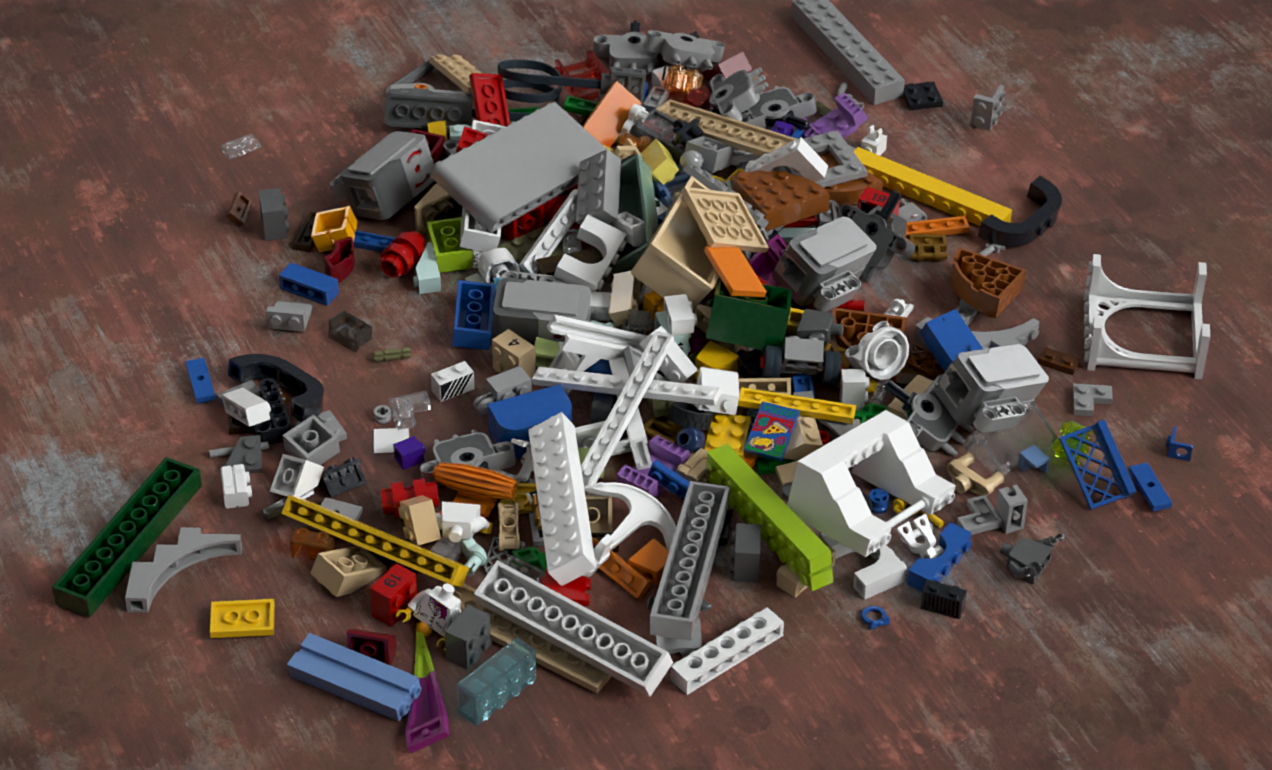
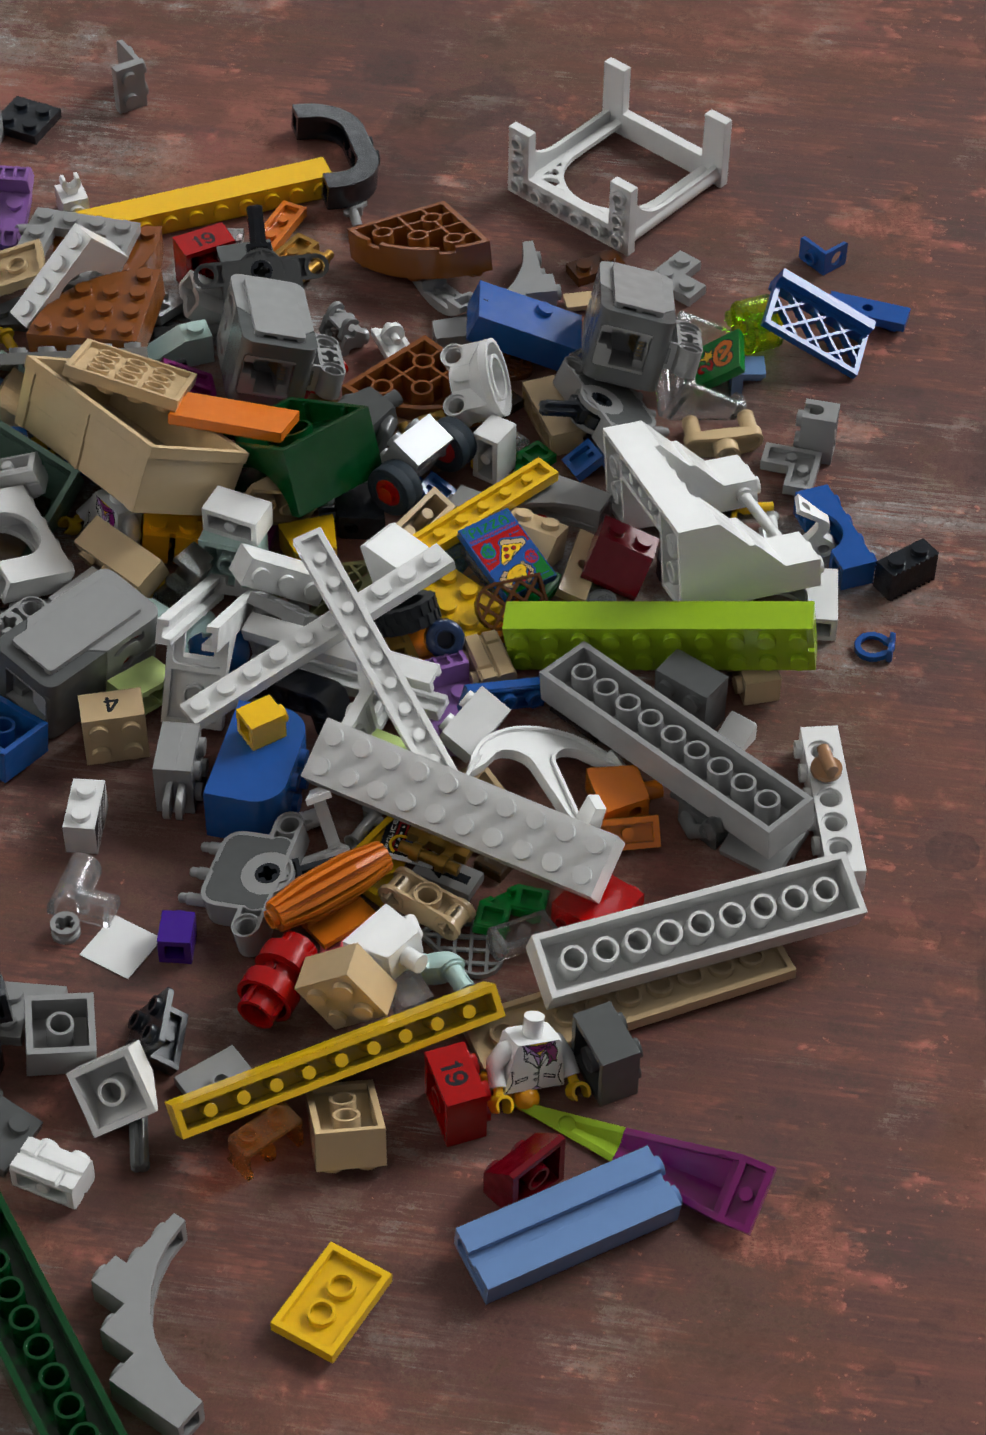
camera: 55 degrees left, 5 degrees up
clear light blue brick [457,637,536,726] -> none
dark grey torso [1000,533,1065,584] -> none
none -> yellow brick [236,694,289,751]
none -> light grey piece [319,301,370,356]
none -> white brick [439,686,511,764]
none -> reddish brown window [474,572,548,631]
none -> green tile [692,328,745,395]
none -> white slope [718,711,757,751]
none -> medium nougat plate [810,744,843,782]

